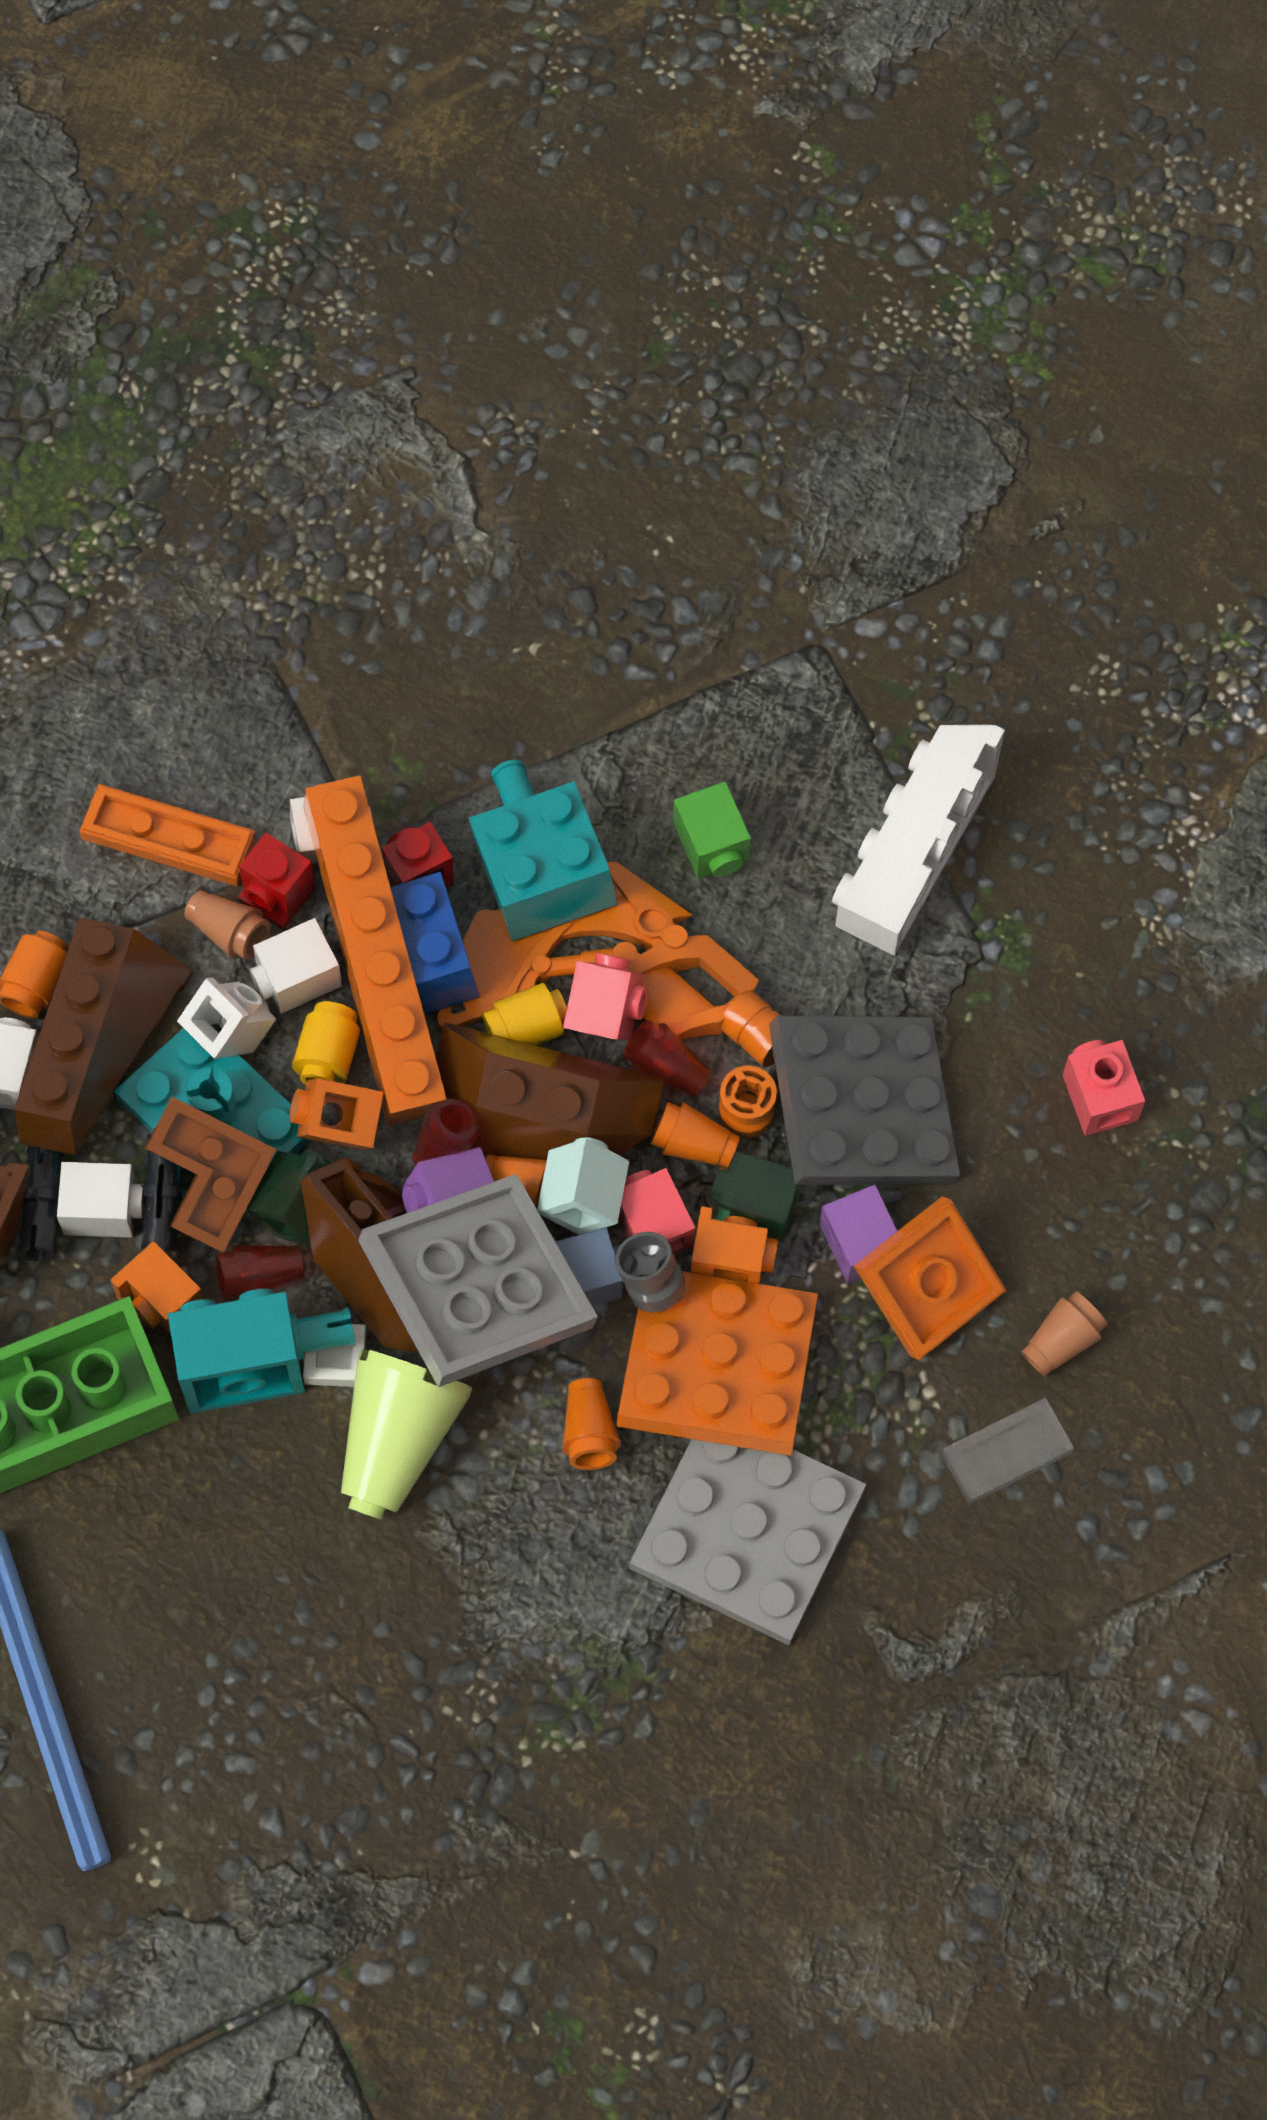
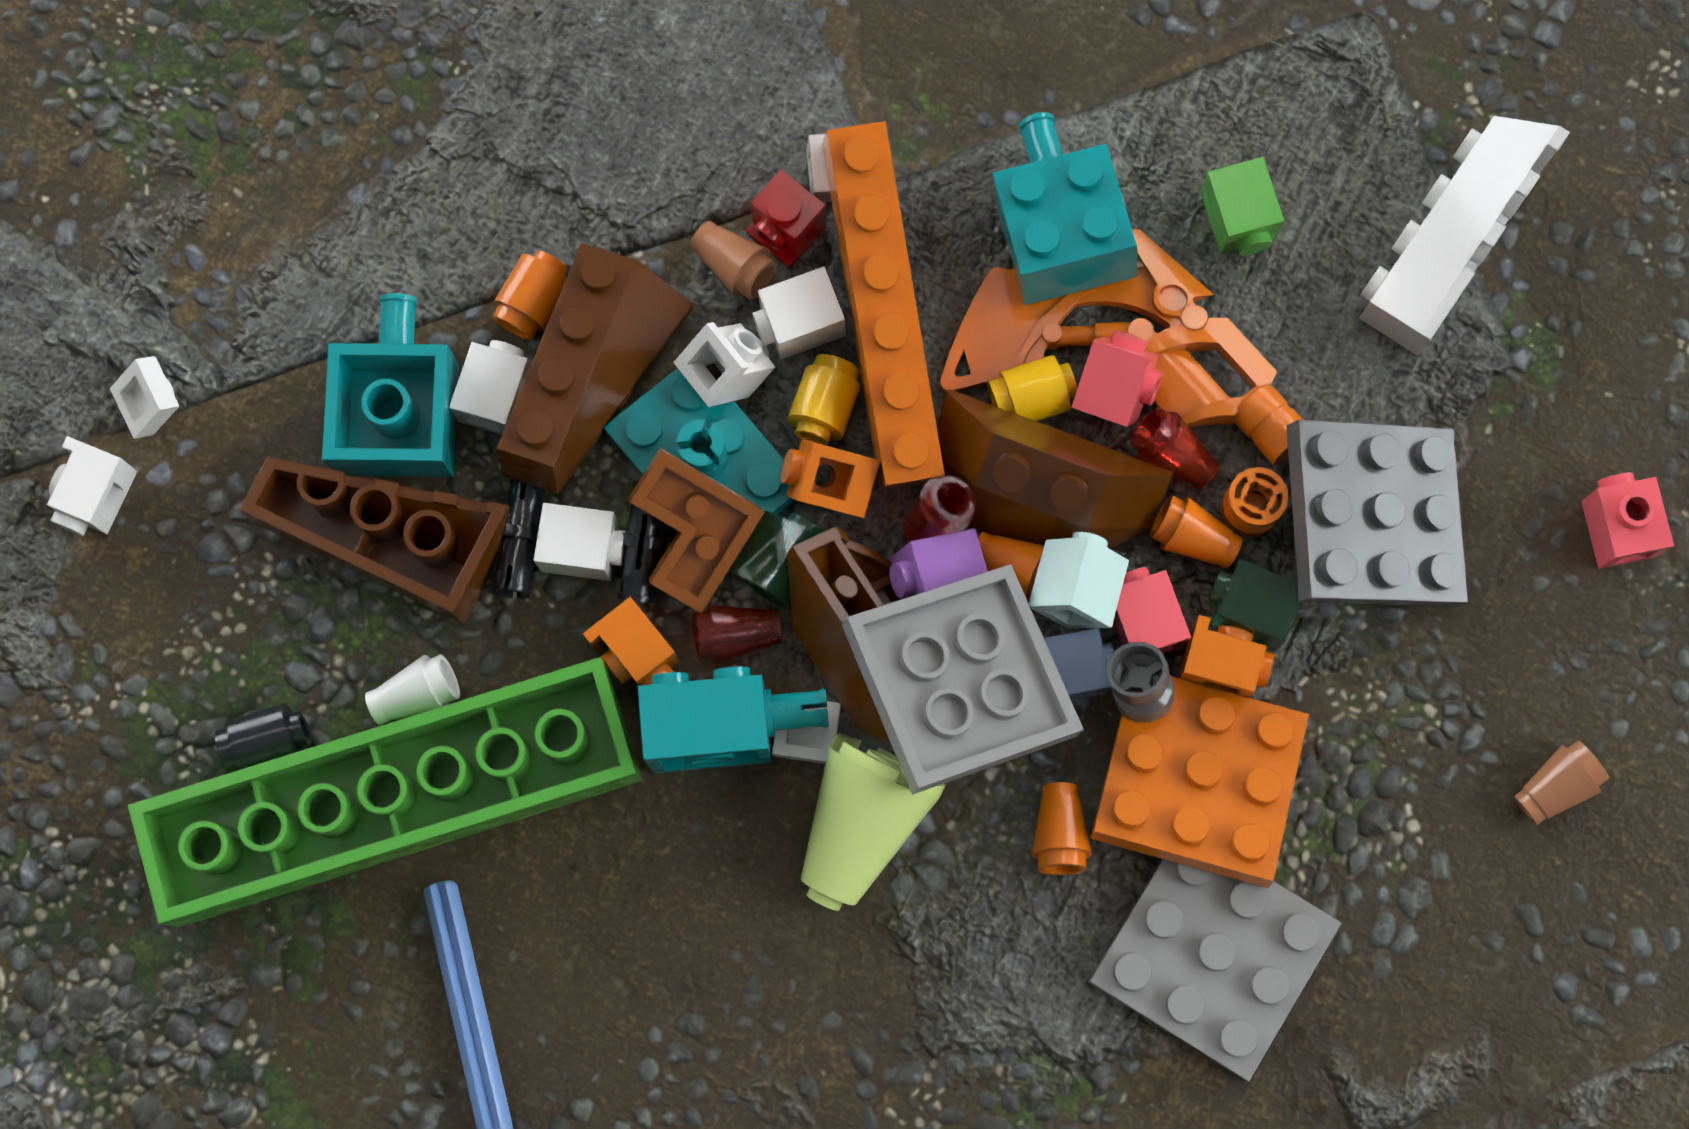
camera: 10 degrees right, 10 degrees up
orange tile [79,784,257,887] -> none
red brick [381,822,455,888] -> none
blue brick [390,872,480,1014] -> none
medium lavender brick [819,1185,897,1285] -> none
orange tile [854,1196,1007,1360] -> none
clear tile [941,1398,1074,1505] -> none

